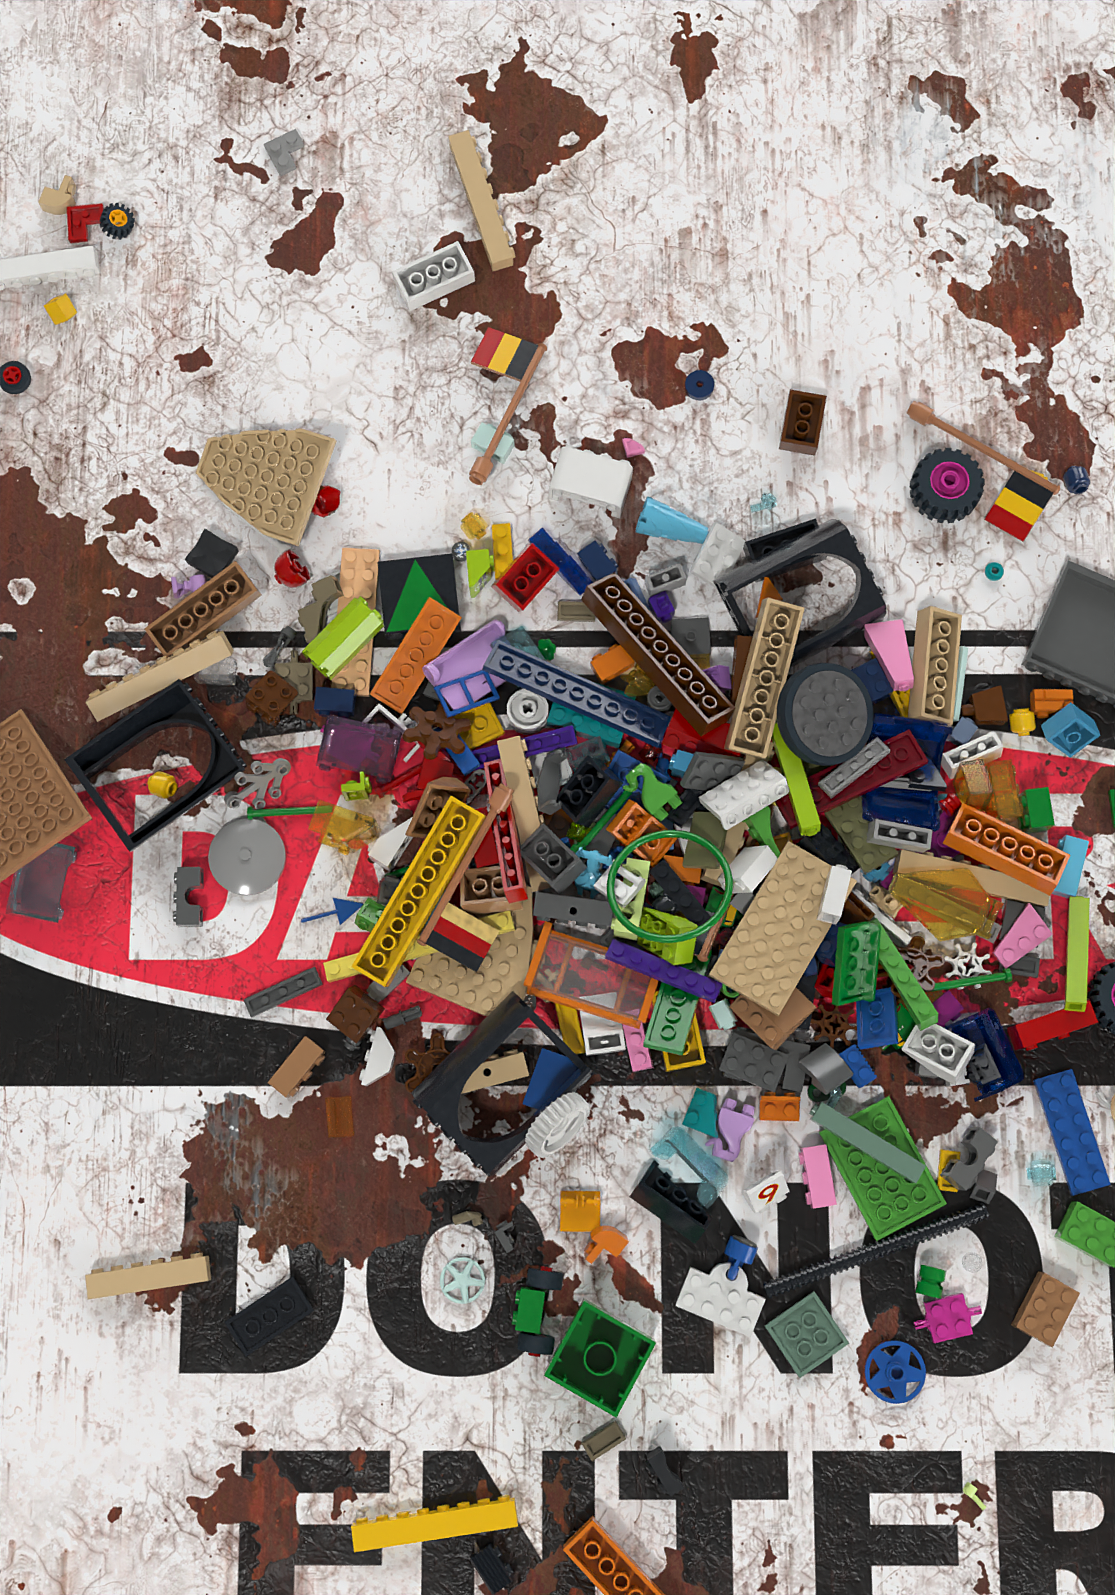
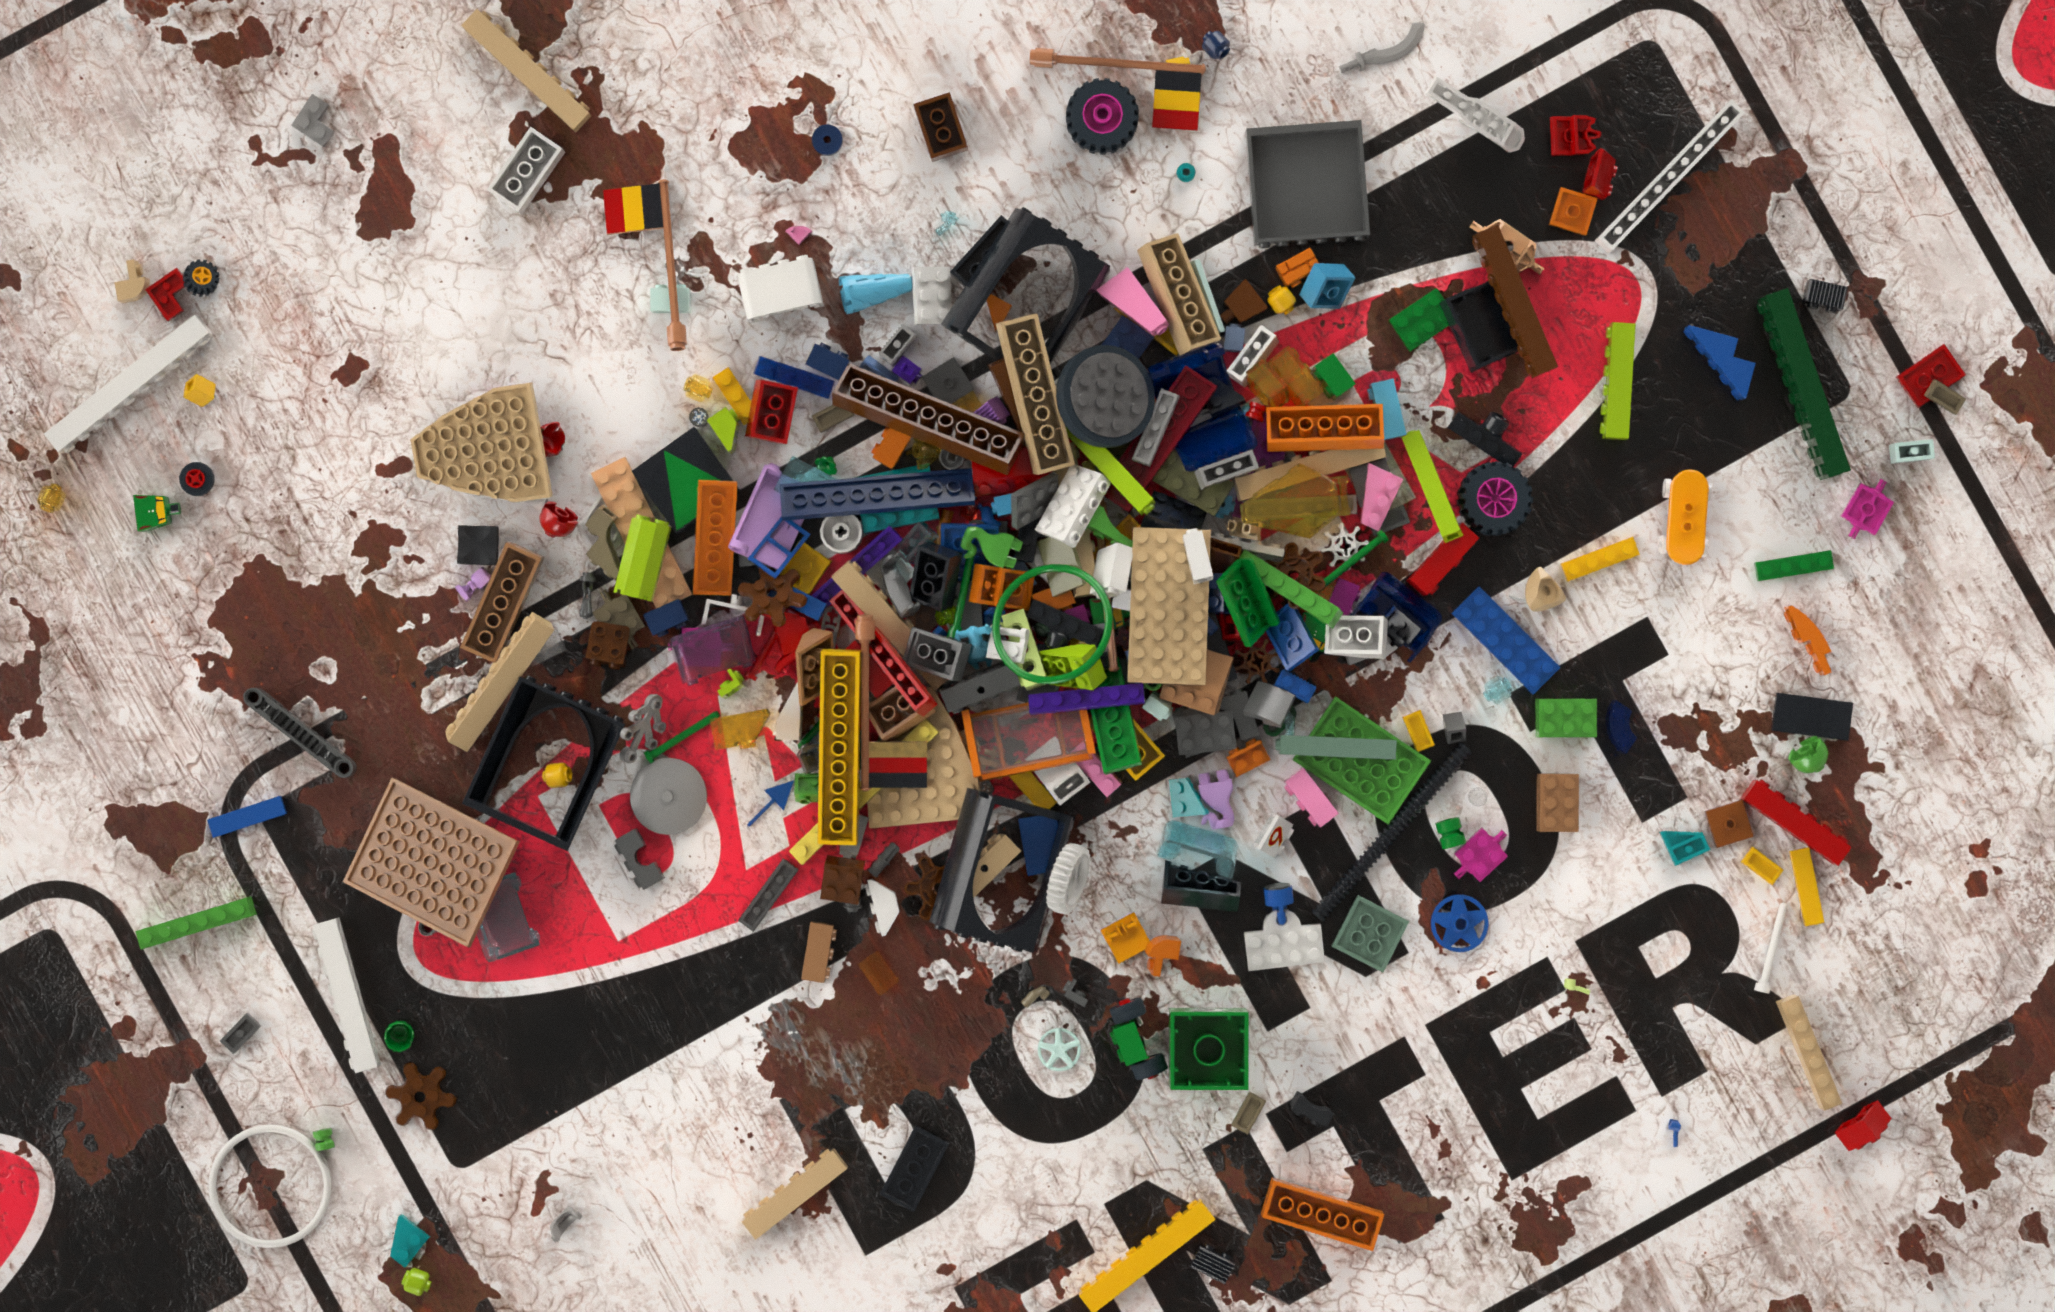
camera: 30 degrees left, 10 degrees up
dark grey arch [940,1127,998,1191] -> none

